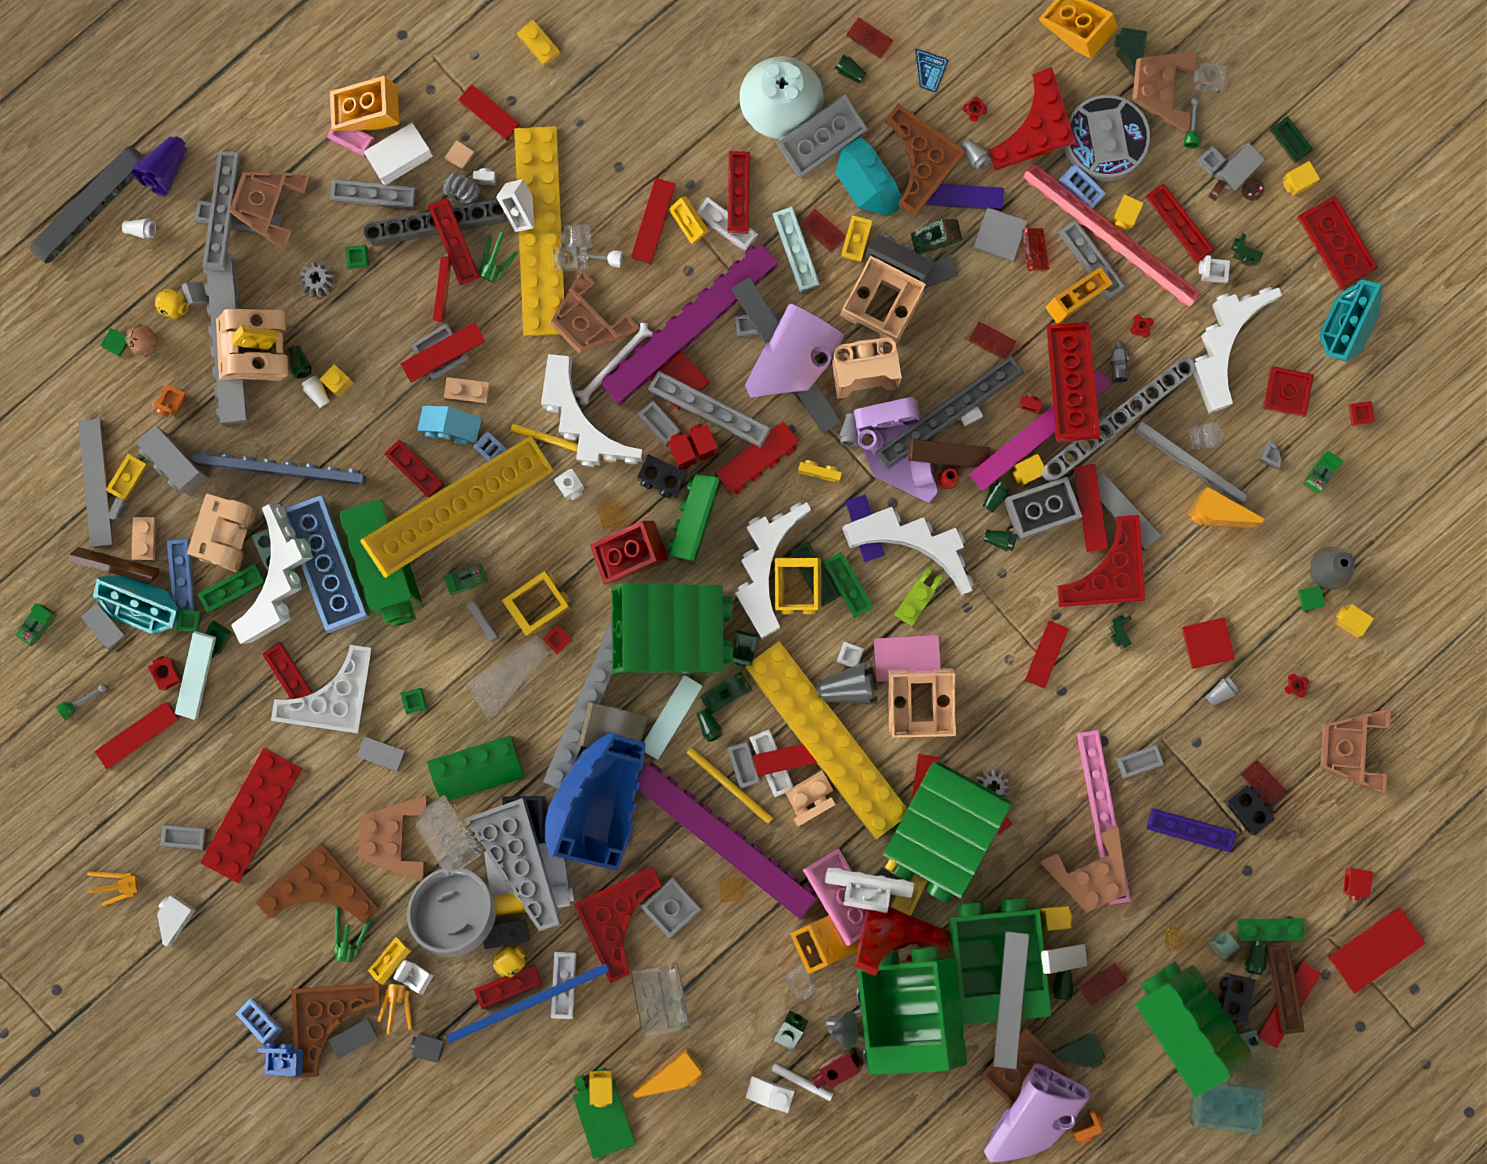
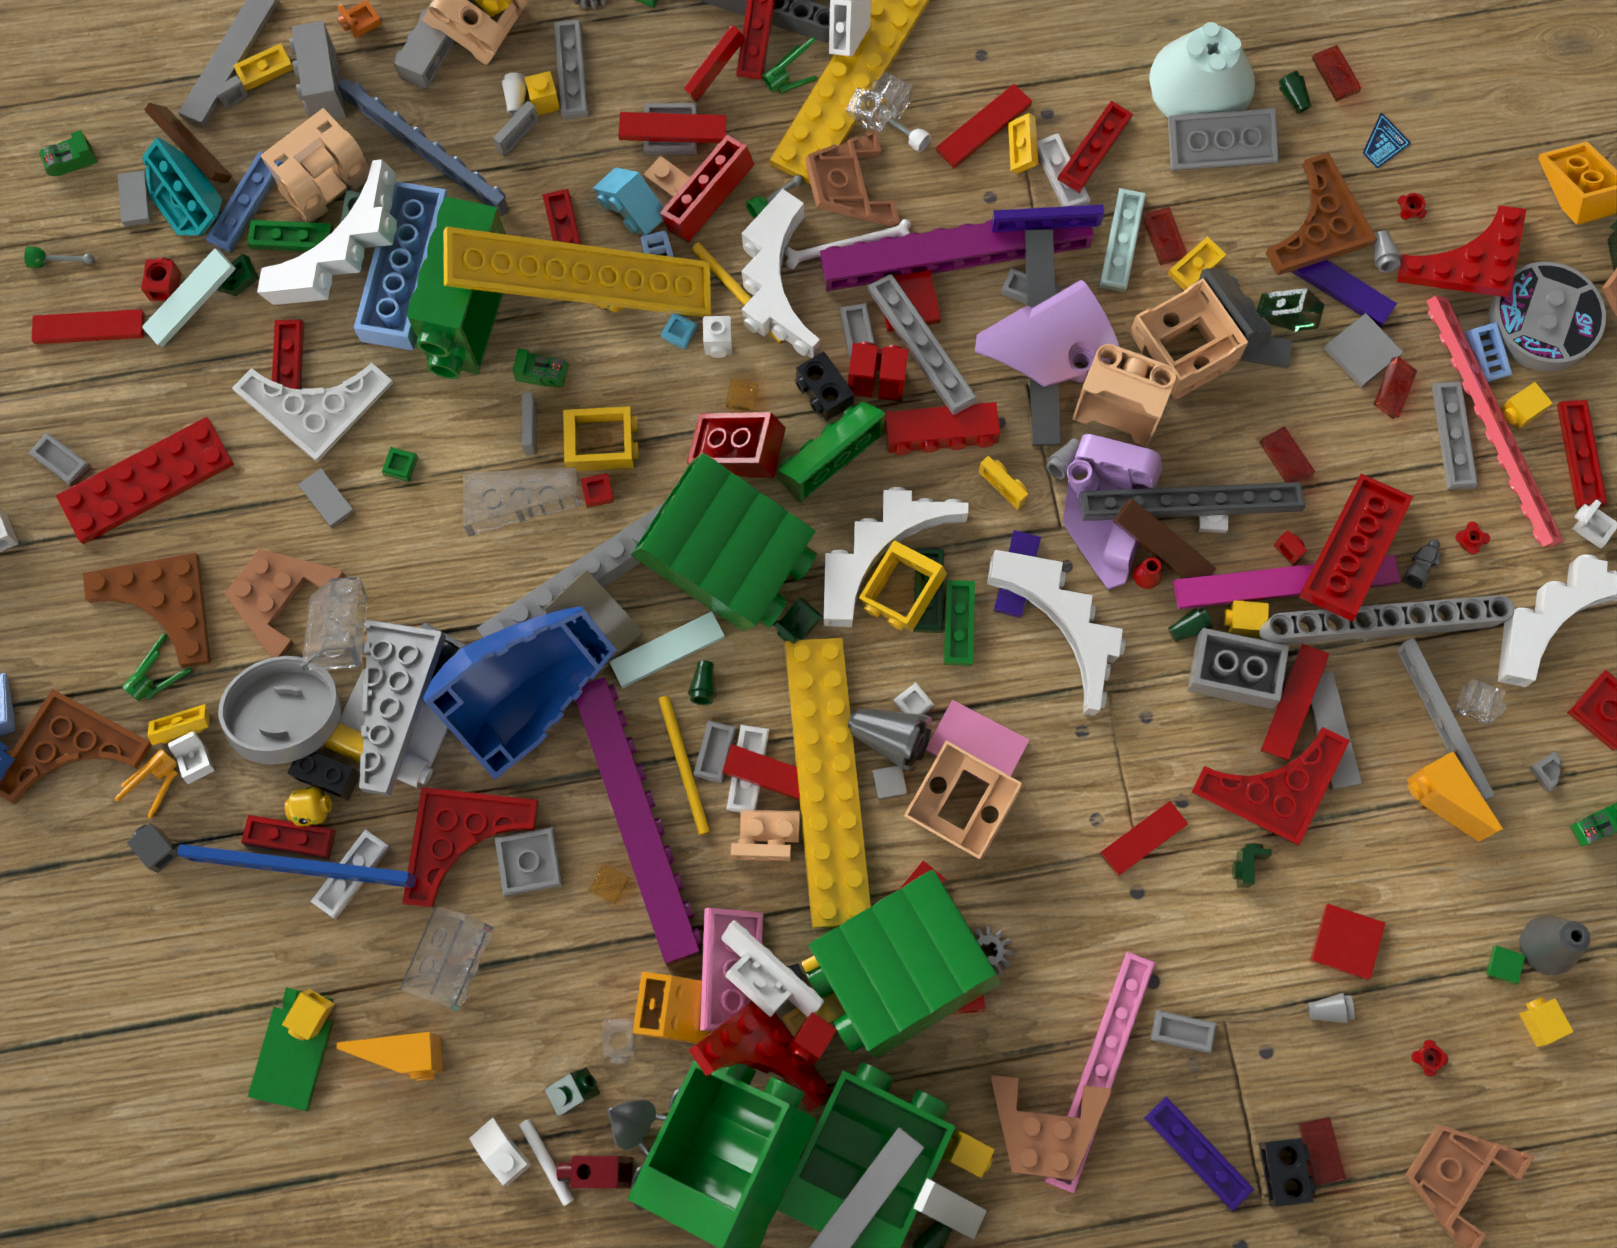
camera: 30 degrees right, 10 degrees down
light nougat plate [131,517,156,561] -> none
green tile [176,609,202,632] -> none
dark green cone [289,345,312,379] -> none
dark grey tile [328,1018,378,1059] -> none
green slope [427,735,525,803] -> none
clear green slope [700,672,752,715] -> none
teal wedge [836,136,902,217] -> none
lime hinge [894,566,944,627] -> none
dark green cone [984,529,1017,552] -> none
light orange slope [1045,267,1113,324] -> none
none -> light grey tile [493,101,538,156]
none -> light grey tile [554,20,589,119]
none -> red brick [660,135,754,243]
none -> medium azure tile [661,314,698,349]
none -> hinge [745,175,804,219]
none -> red brick [786,1012,837,1067]
none -> light grey tile [873,766,907,800]
none -> dark purple tile [991,204,1104,232]

